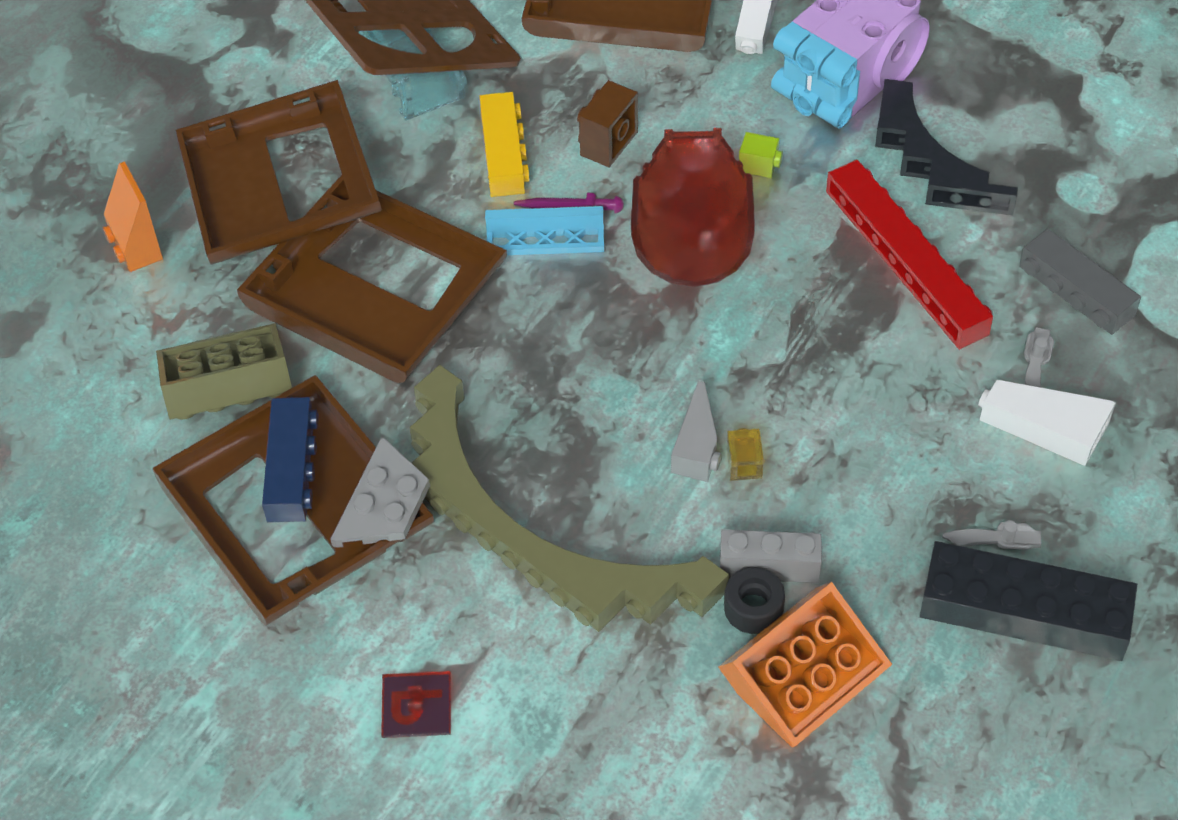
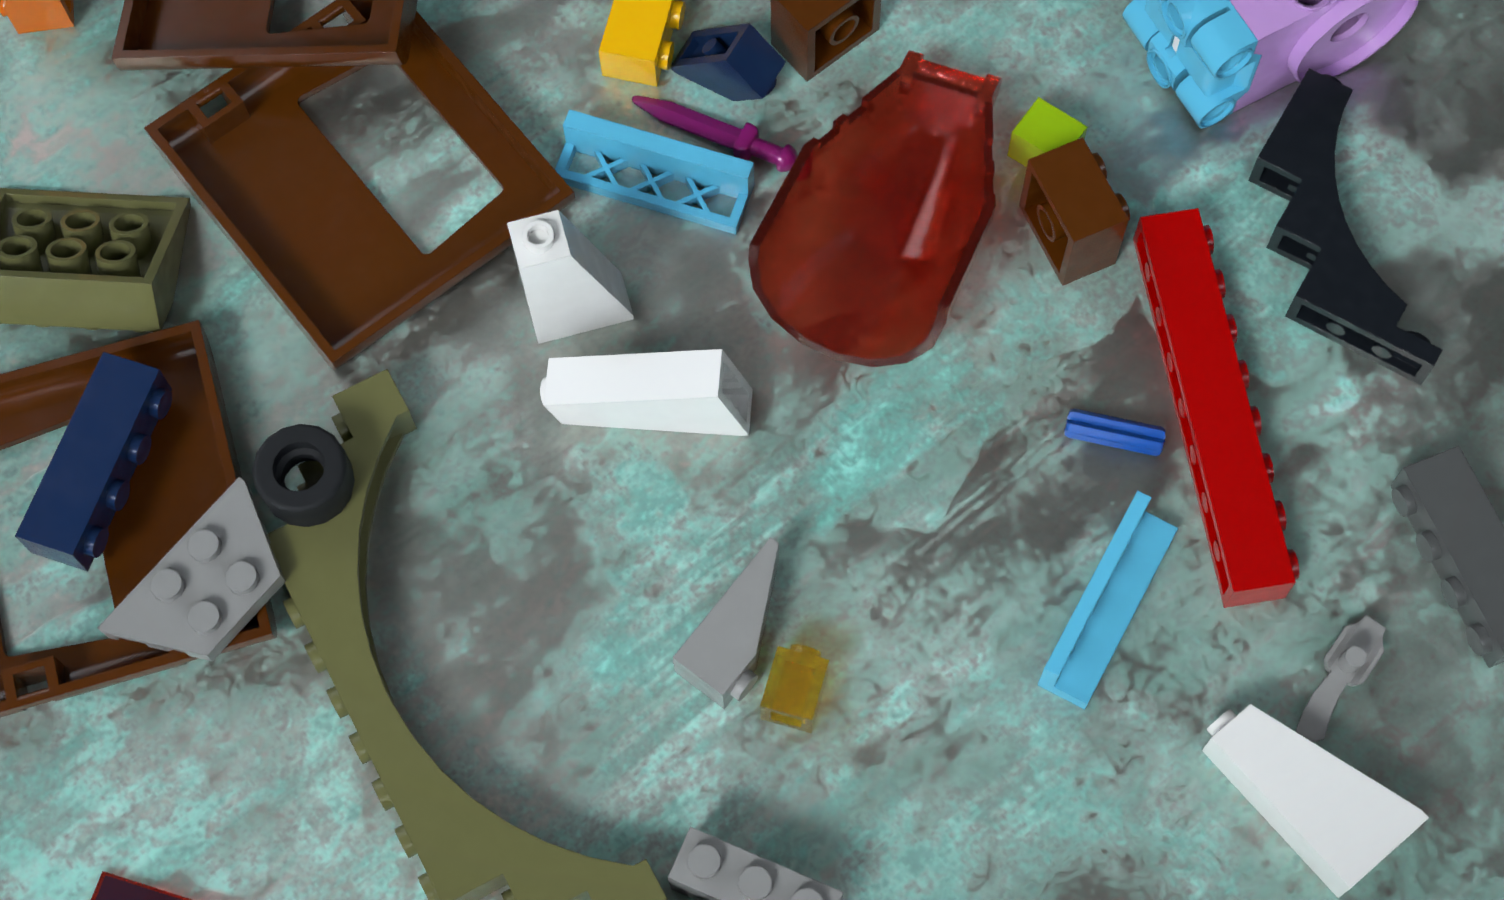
camera: 20 degrees right, 15 degrees up
none -> black tyre [252,424,355,527]
none -> white slope [507,210,634,344]
none -> white slope [540,349,753,436]
none -> dark blue slope [670,23,786,101]
none -> reddish brown brick [1019,137,1130,286]
none -> medium azure fence [1038,490,1178,710]
none -> blue axle [1064,408,1166,456]

